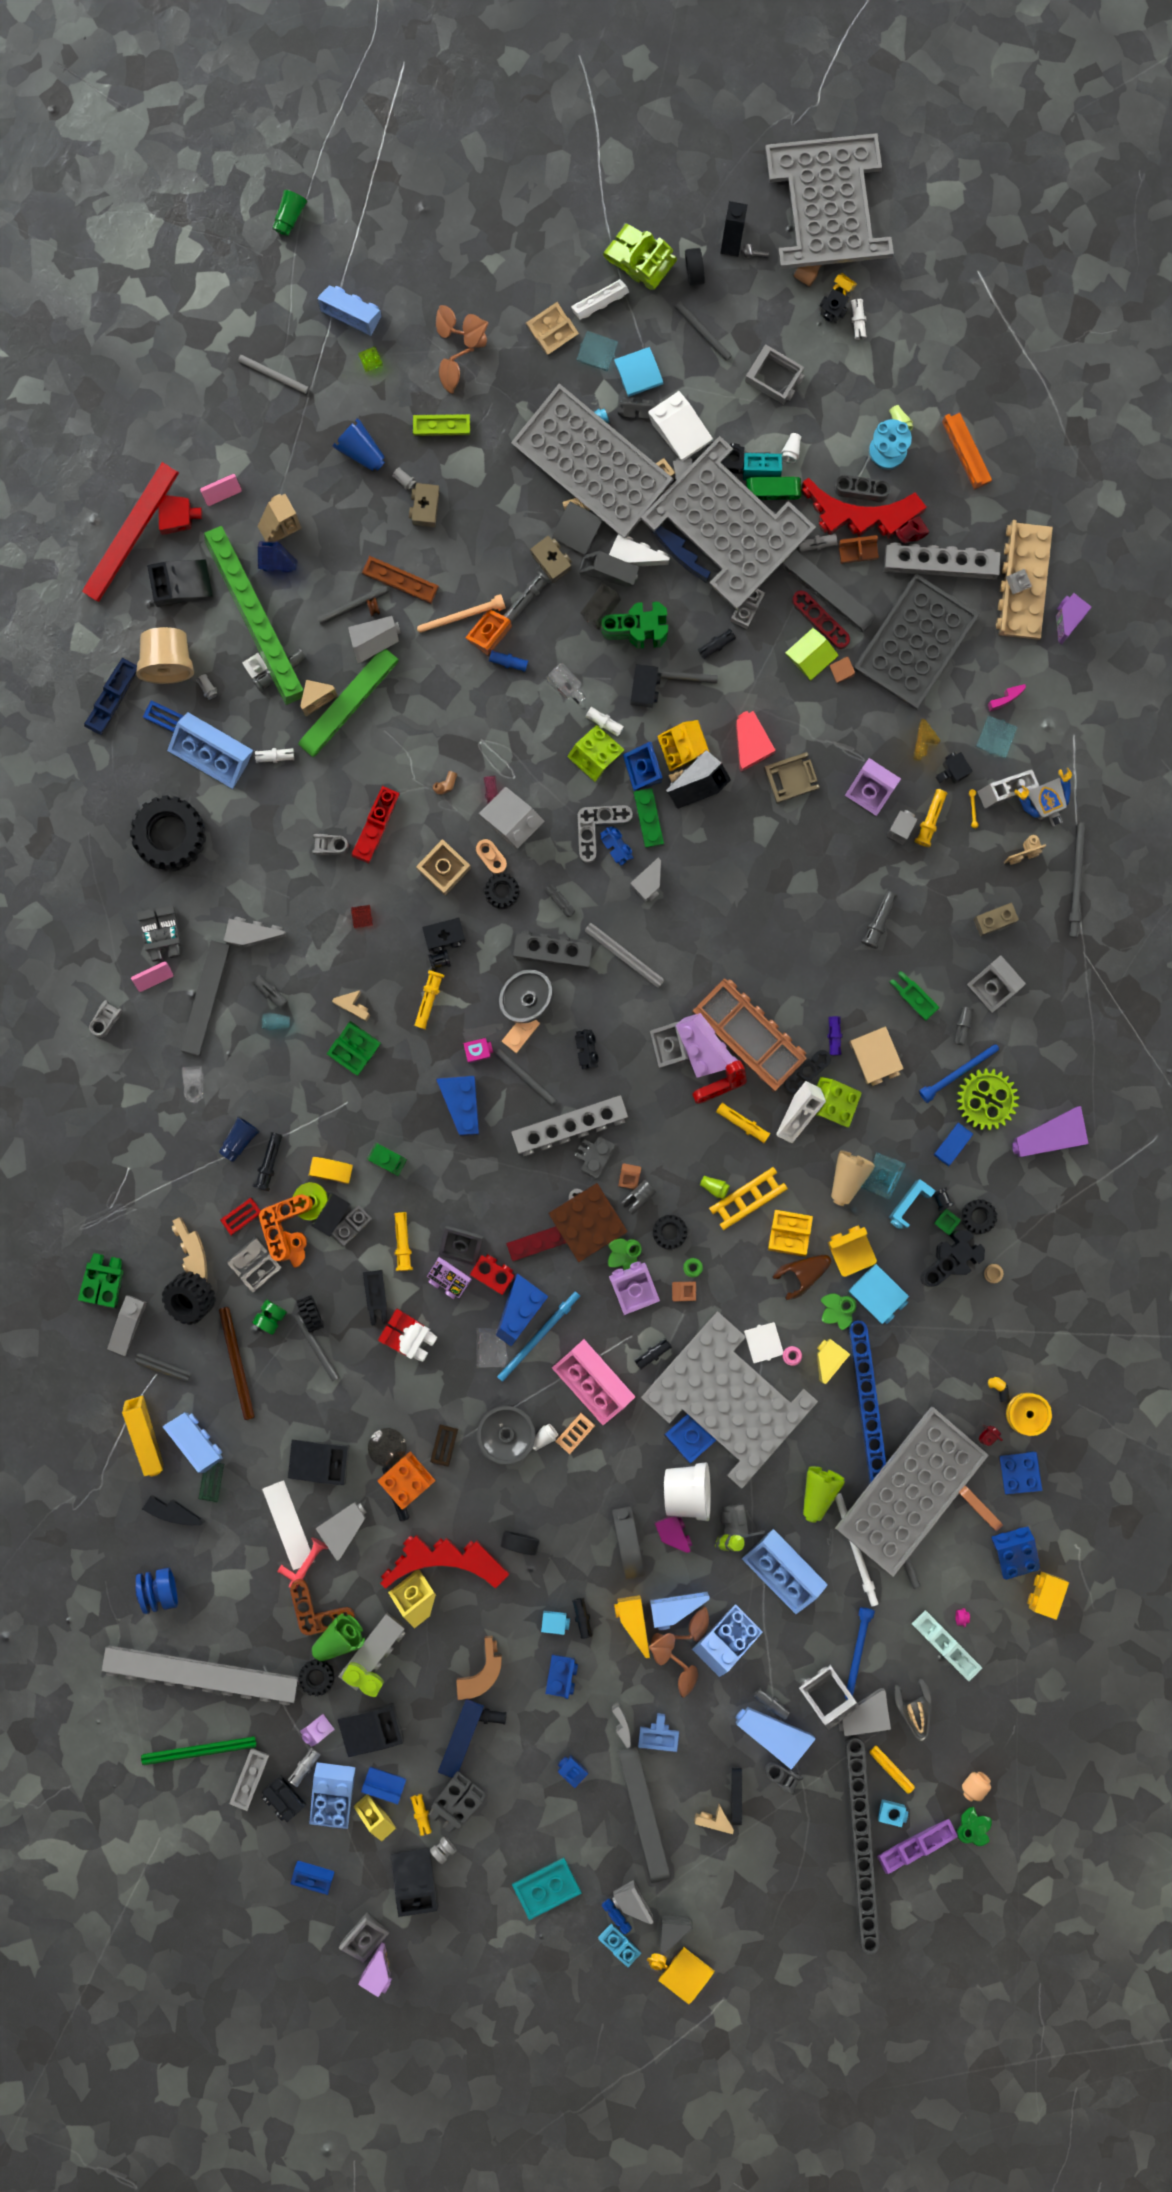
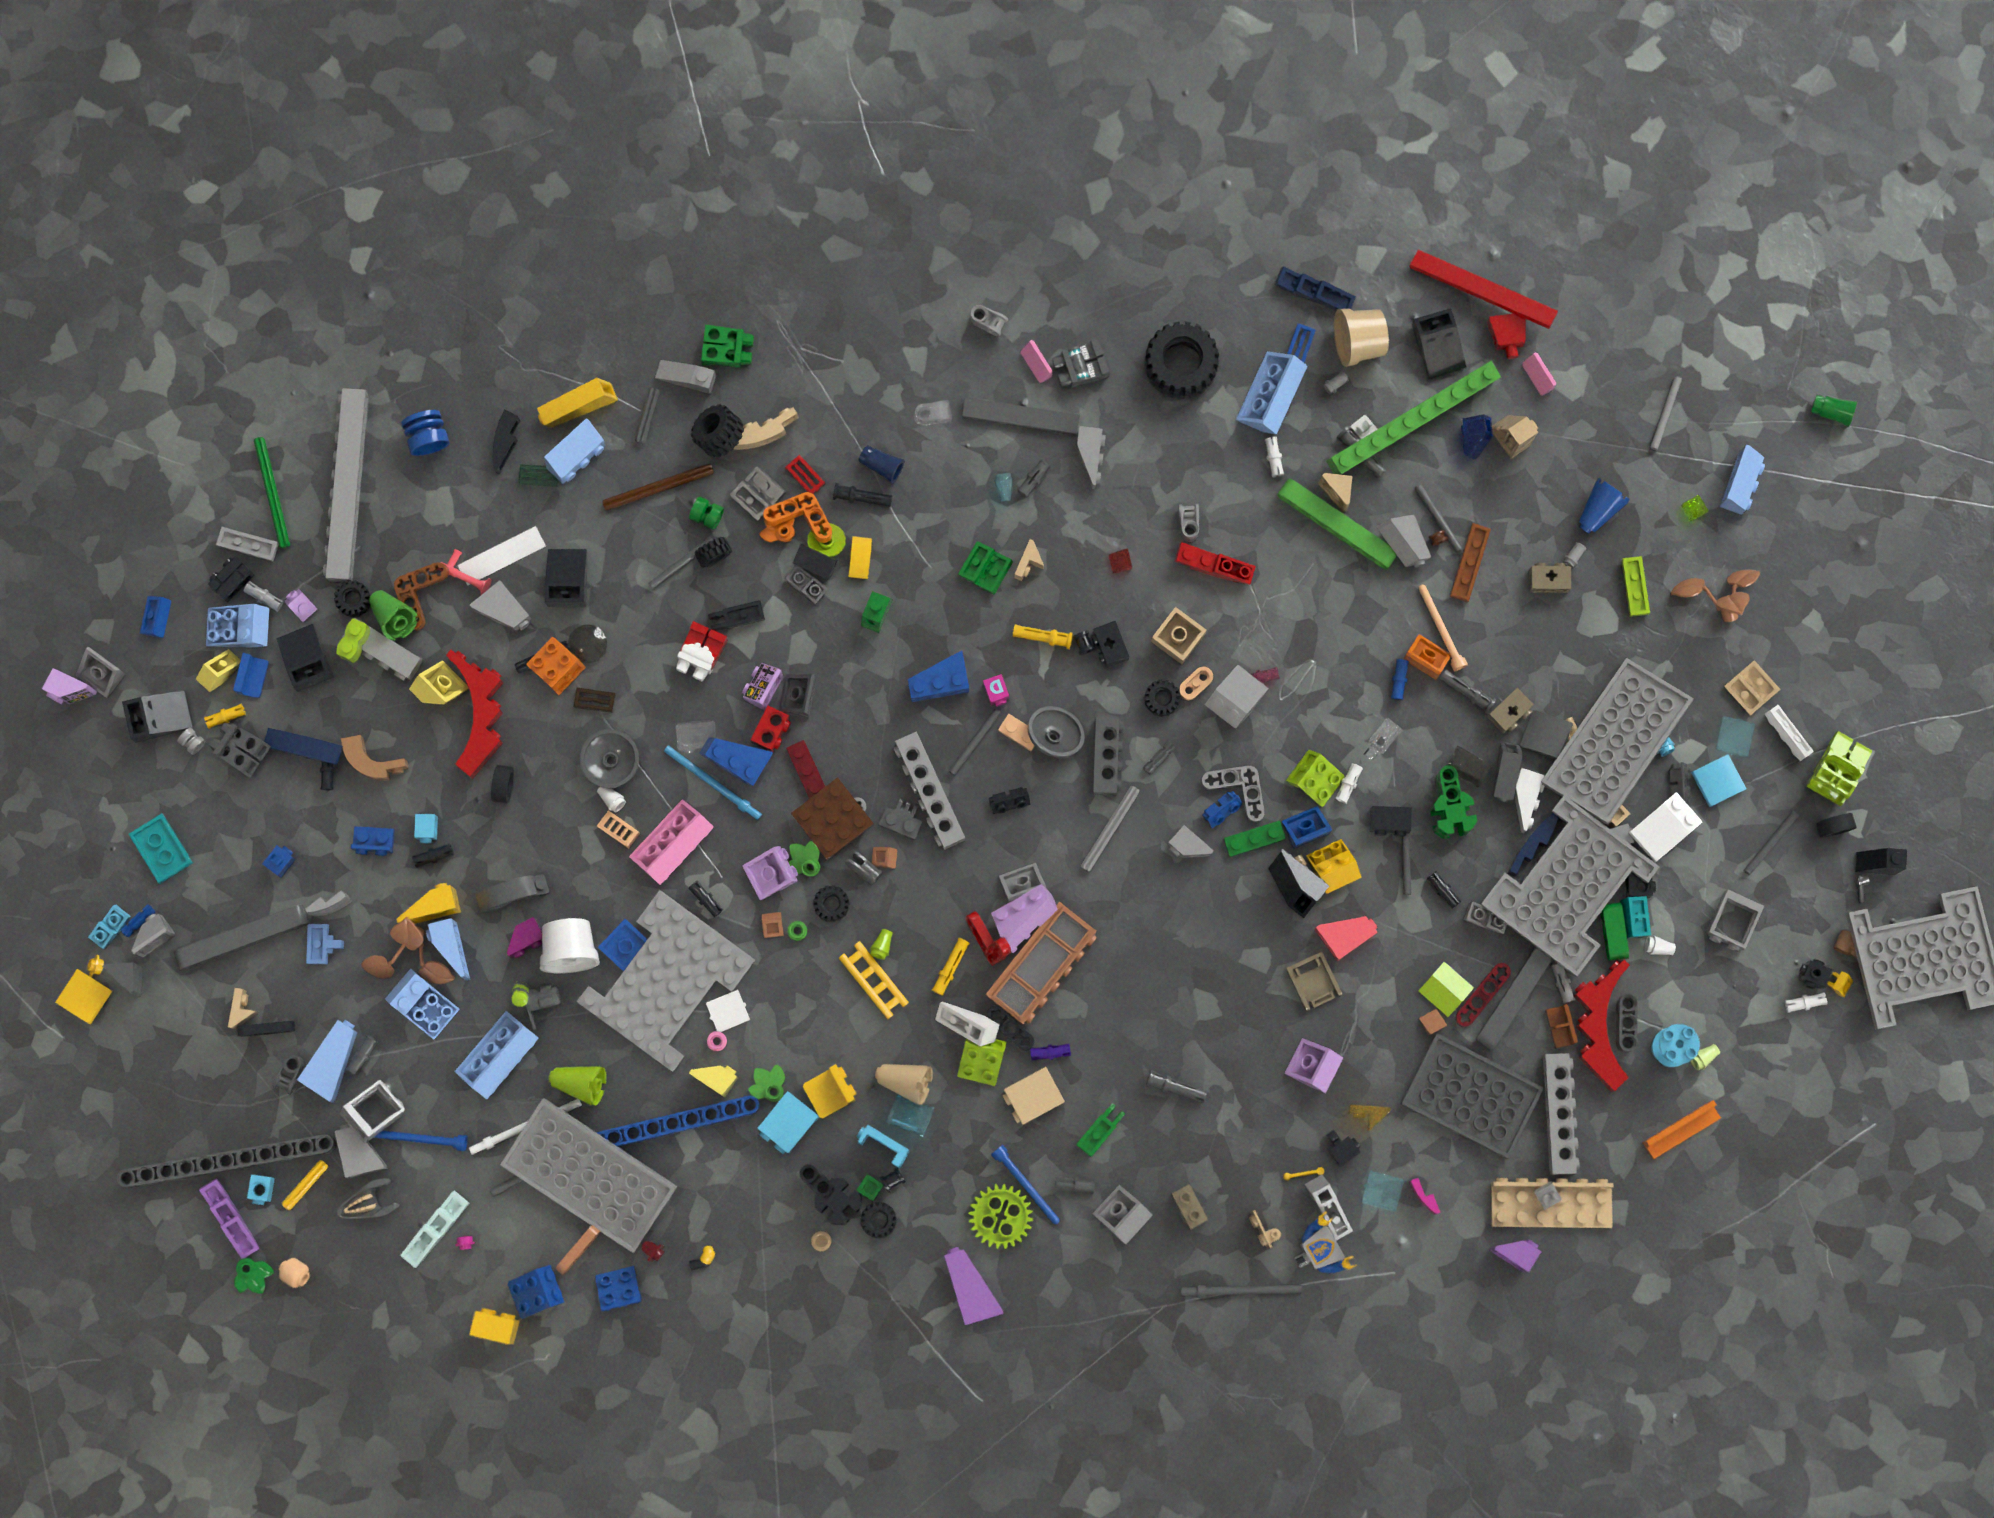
camera: 85 degrees right, 5 degrees down
yellow pin [394,1212,413,1271] -> none
medium nougat arm [433,771,457,795] -> none
yellow slope [768,1210,813,1257] -> none
reddish brown animal [772,1255,831,1300] -> none
light grey brick [886,810,917,845] -> none
dark red piece [896,516,930,544] -> none
yellow pin [914,789,948,847] -> none
blue slope [934,1122,973,1167] -> none
yellow wheel [1006,1393,1052,1436] -> none

